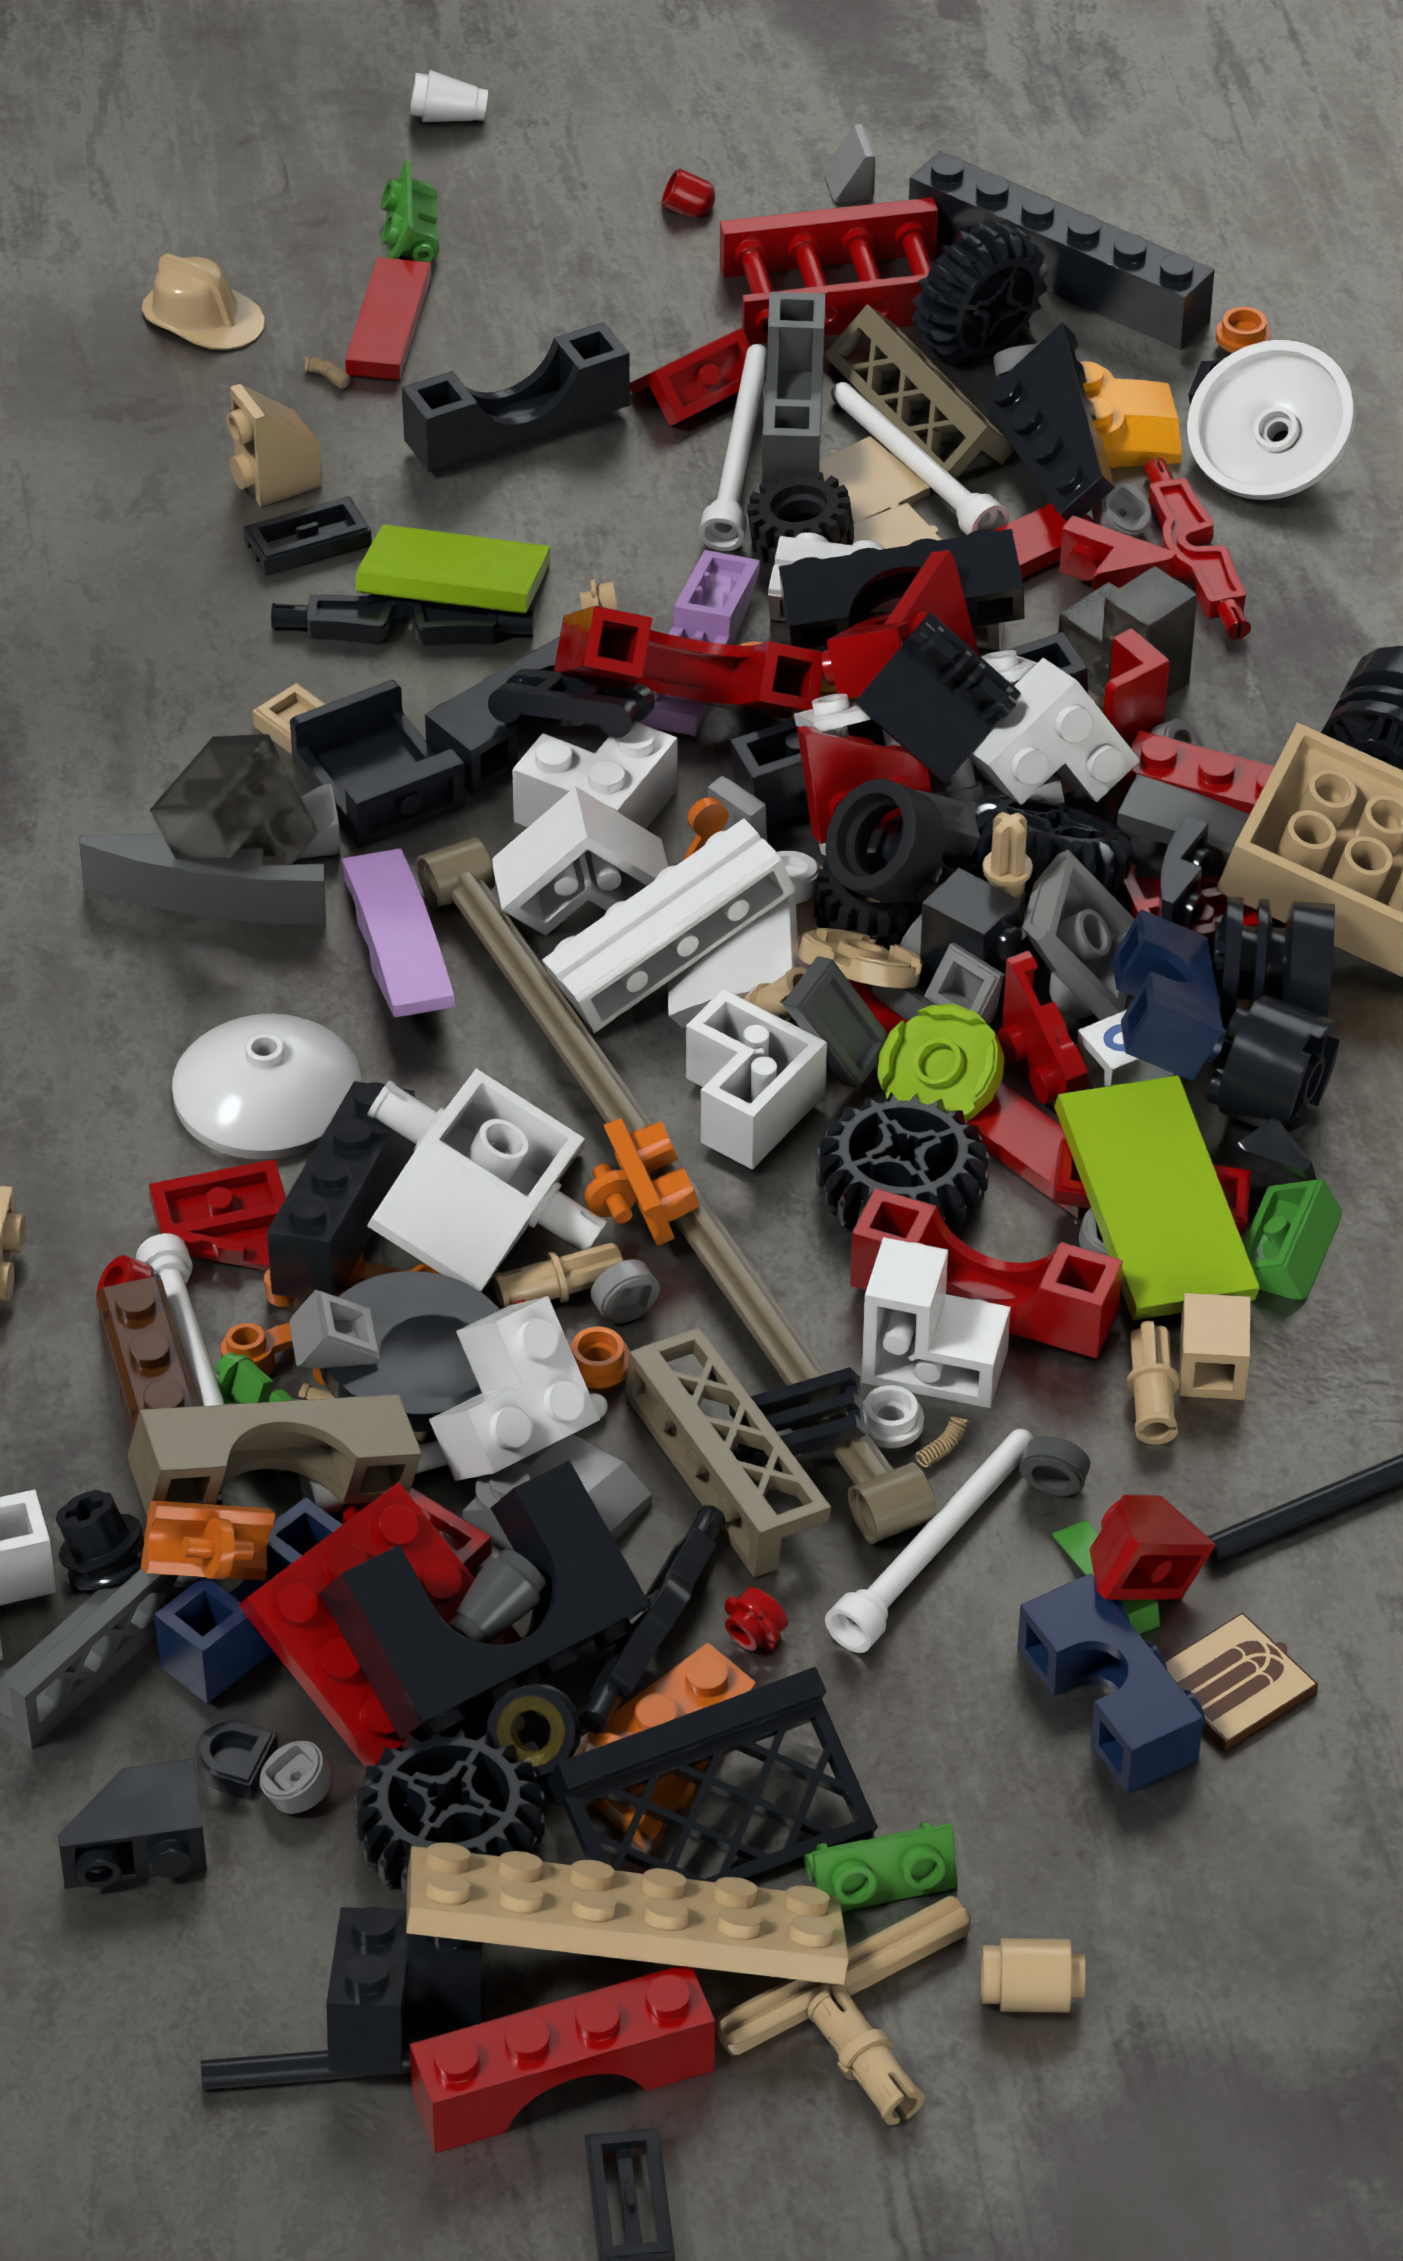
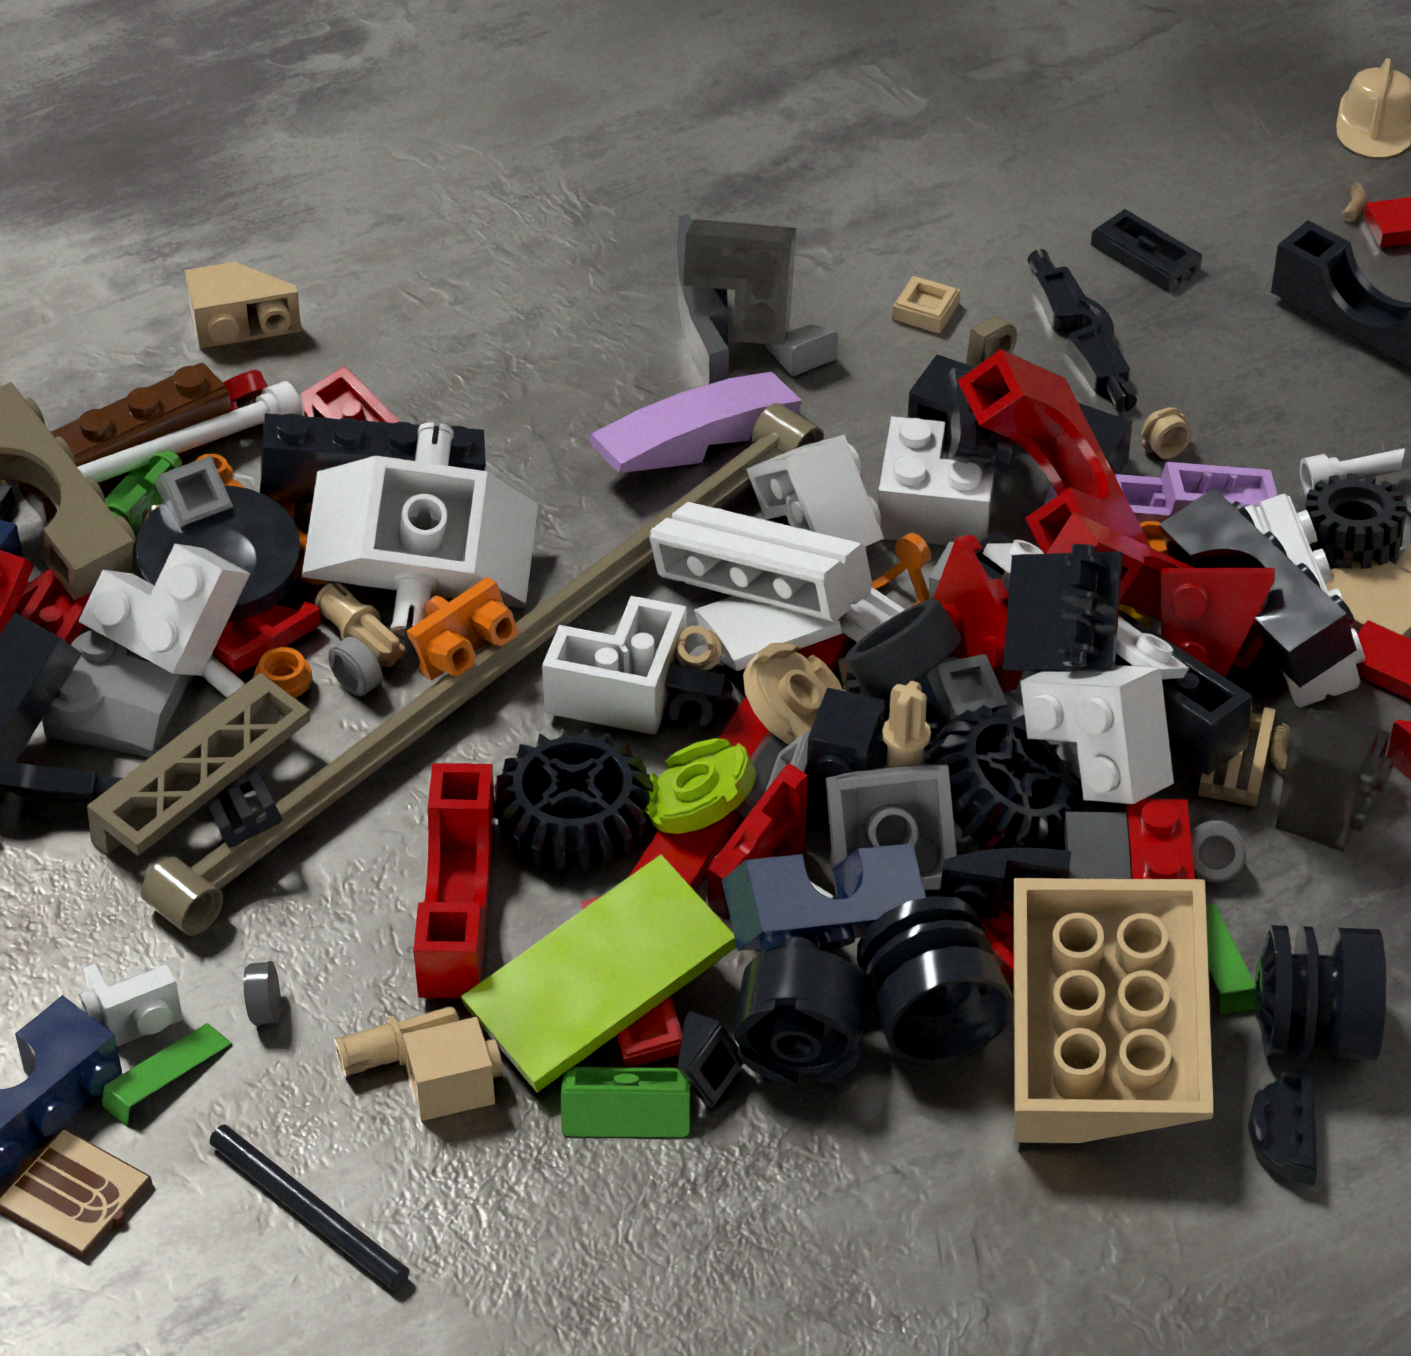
camera: 70 degrees right, 0 degrees up
white dish [172,1014,362,1160] -> none
tan slope [226,384,322,507] -> none
black panel [290,680,465,848] -> none
lime tile [355,524,551,614] -> none
red plate [724,1587,788,1651] -> none
dark grey tile [782,956,888,1089] -> none
white piece [825,1429,1033,1653] -> none
white brick [862,1237,1010,1408] -> none
white plate [863,1385,924,1448] -> none
tan leg [916,1416,969,1468] -> none
red slope [1089,1494,1216,1600] -> none
red panel [1104,628,1170,748] -> none
none -> white bracket [79,963,183,1046]
none -> dark tan tile [966,316,1017,367]

